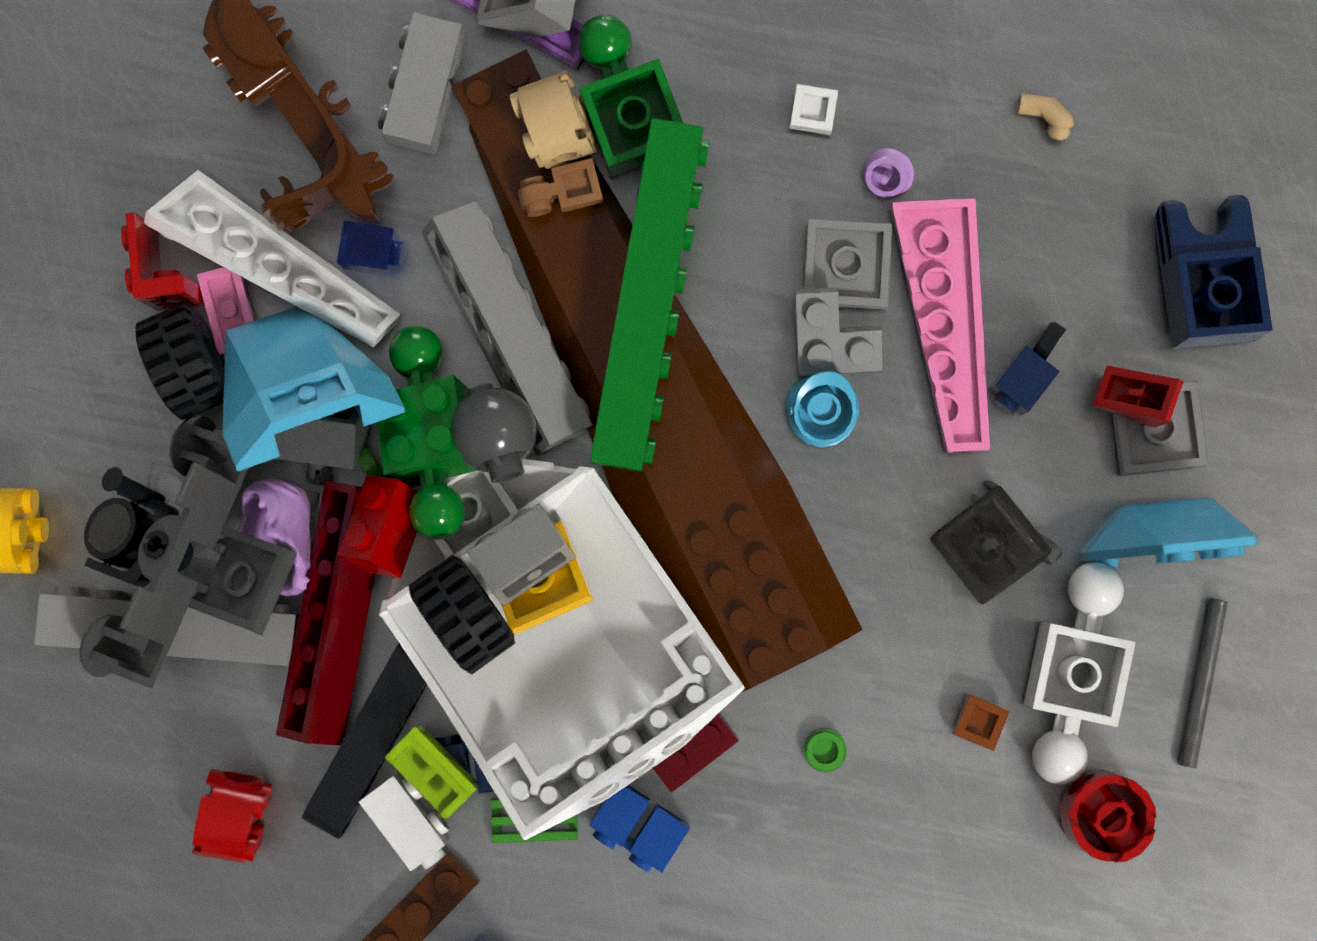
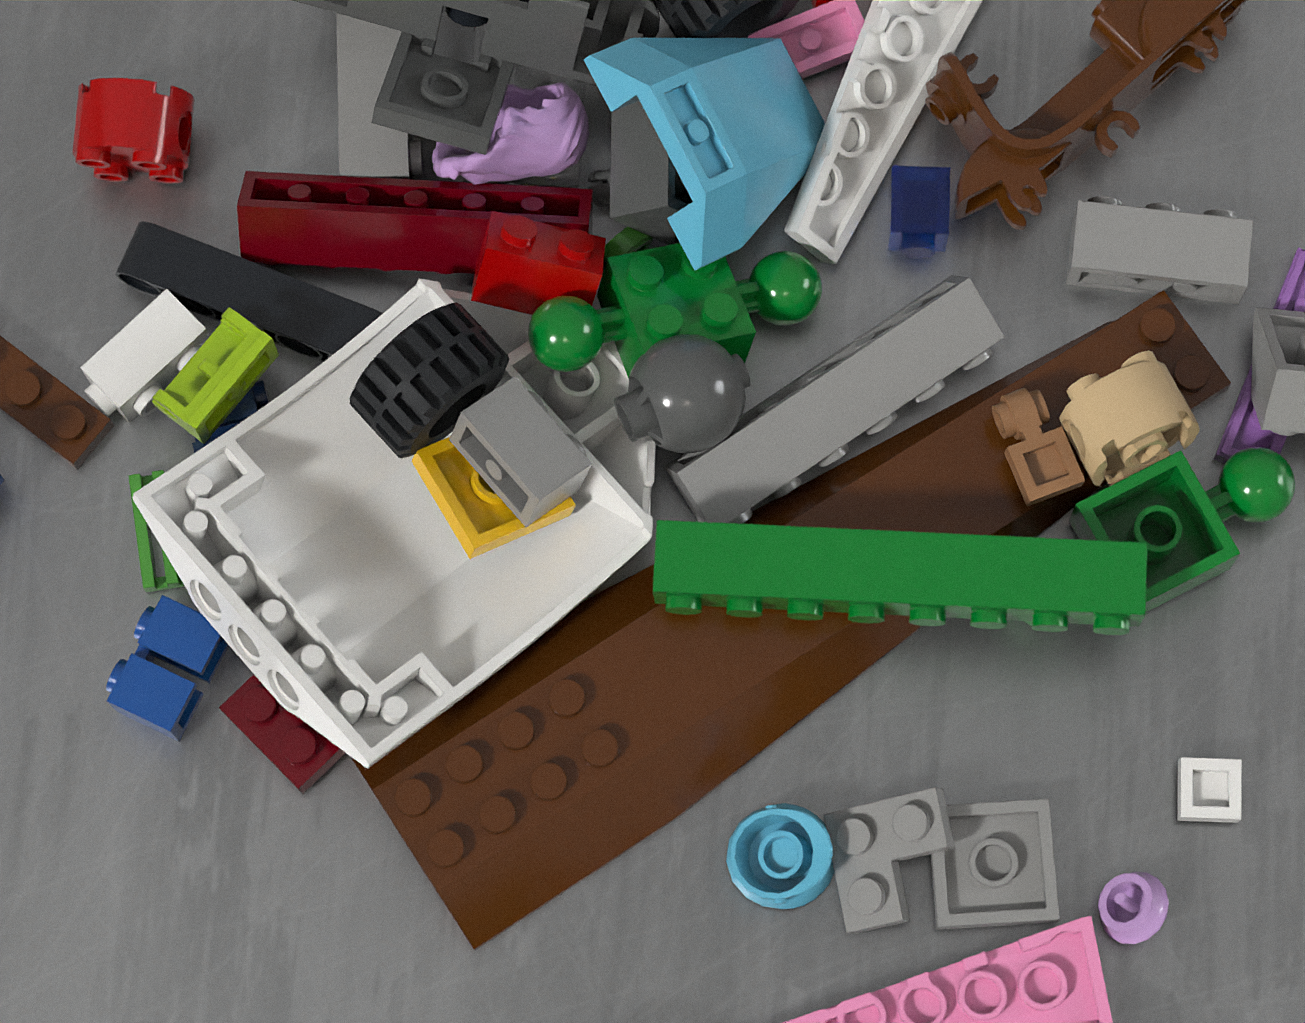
camera: 85 degrees right, 10 degrees down
bright green tile [804,728,847,772] -> none

